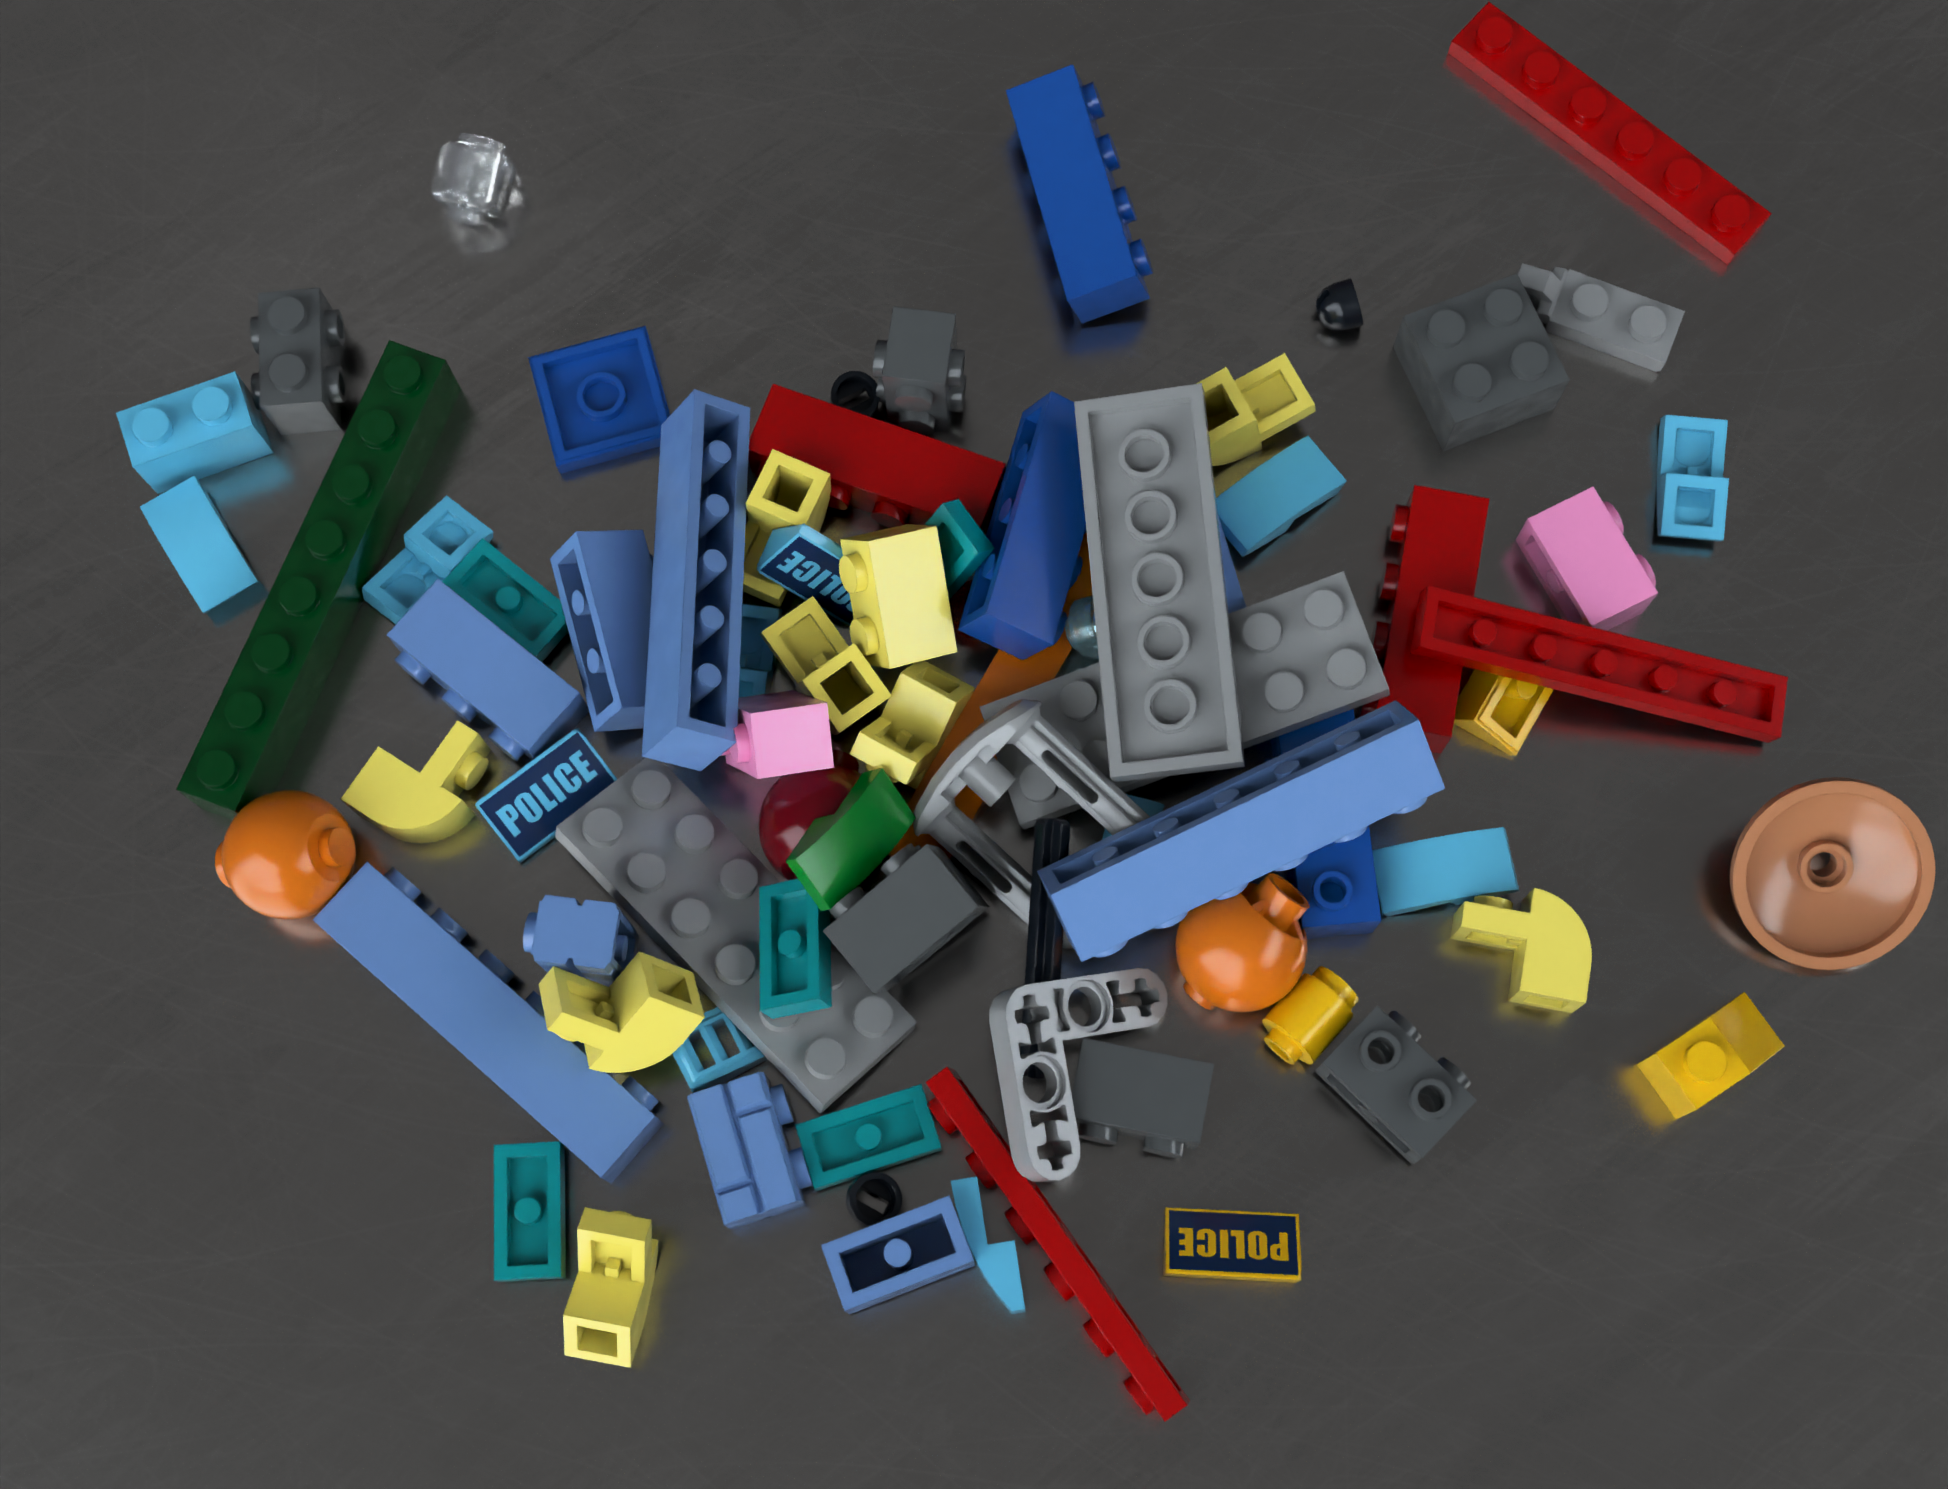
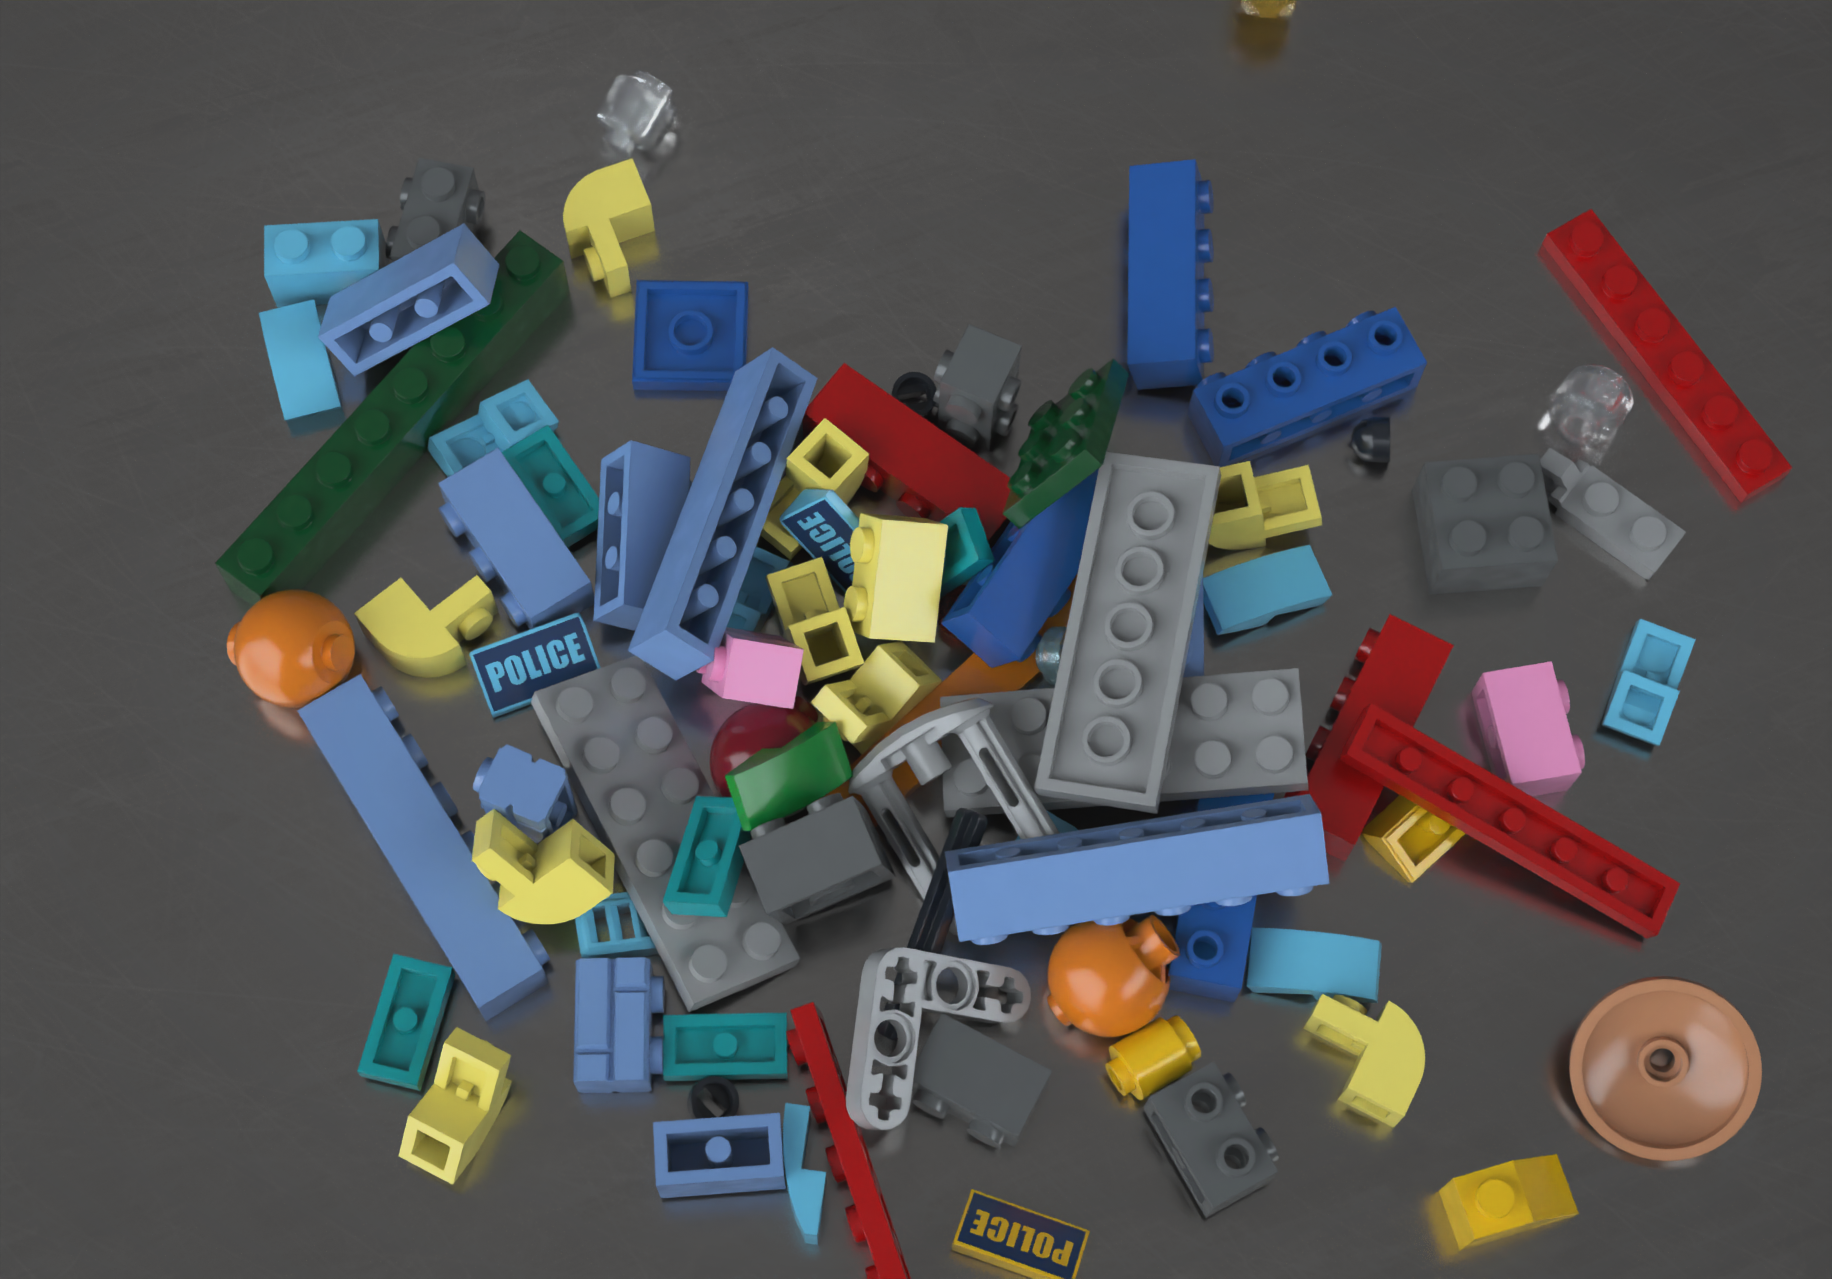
camera: 10 degrees right, 5 degrees down
none -> medium blue brick [318,223,499,377]
none -> light yellow brick [563,158,655,298]
none -> dark green plate [1002,358,1129,529]
none -> blue brick [1187,307,1427,467]
none -> clear head [1548,364,1634,448]

